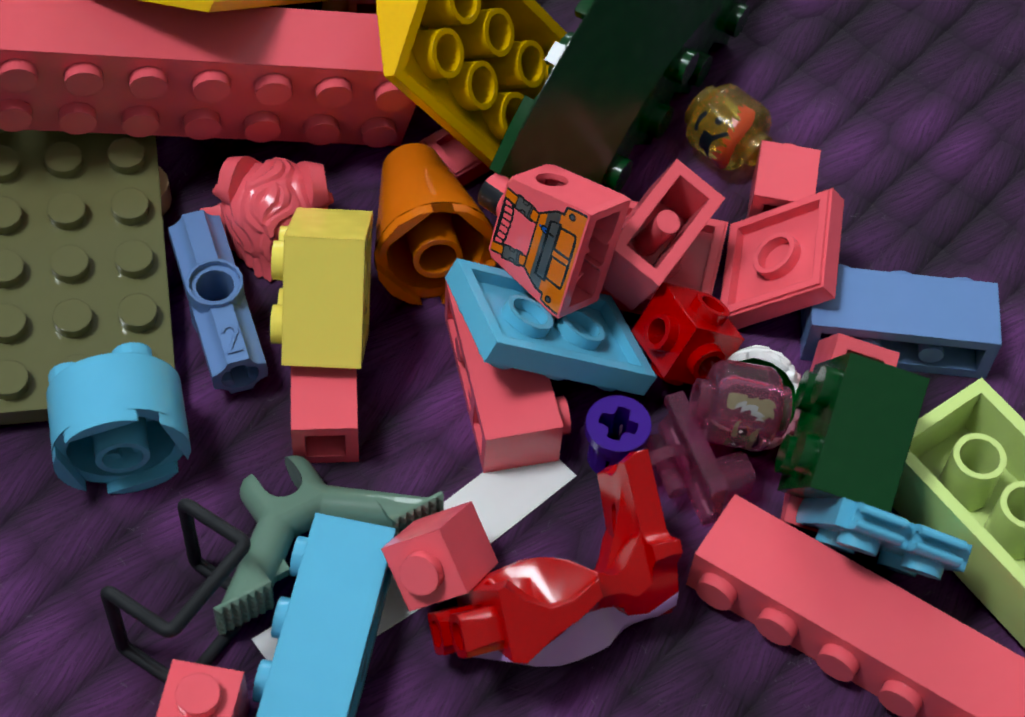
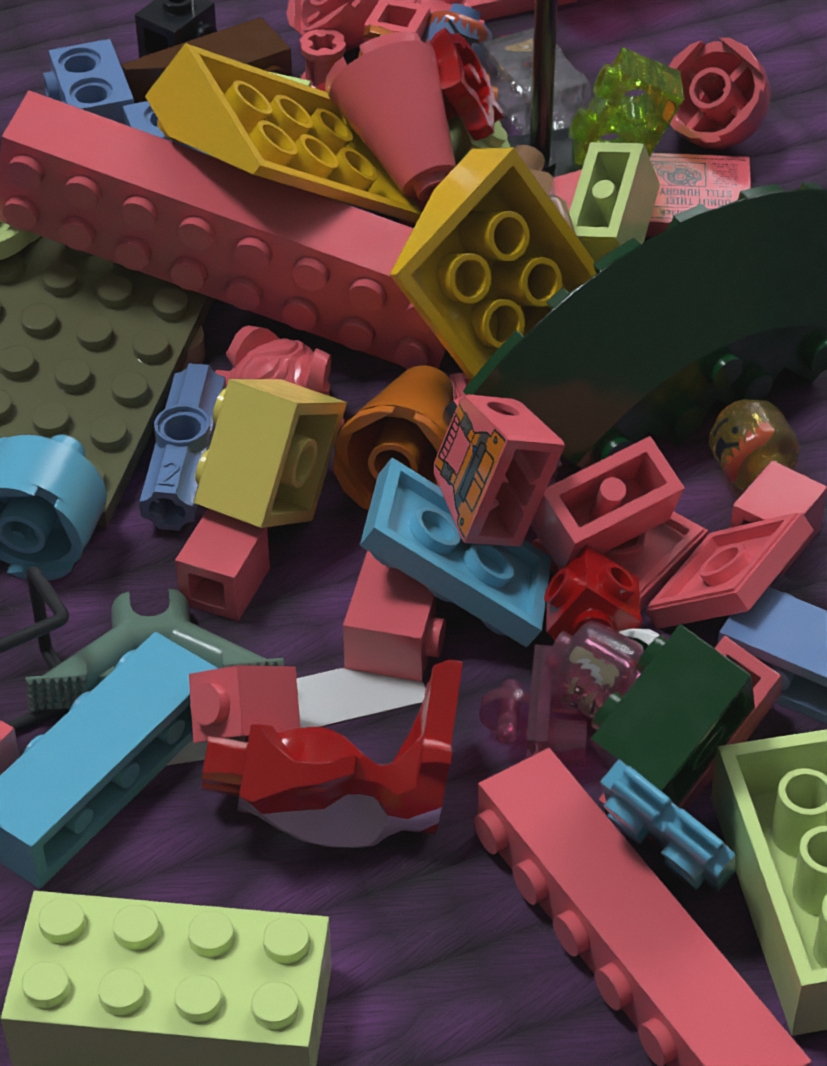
camera: 30 degrees right, 10 degrees down
dark purple bush [585,395,652,473] -> none

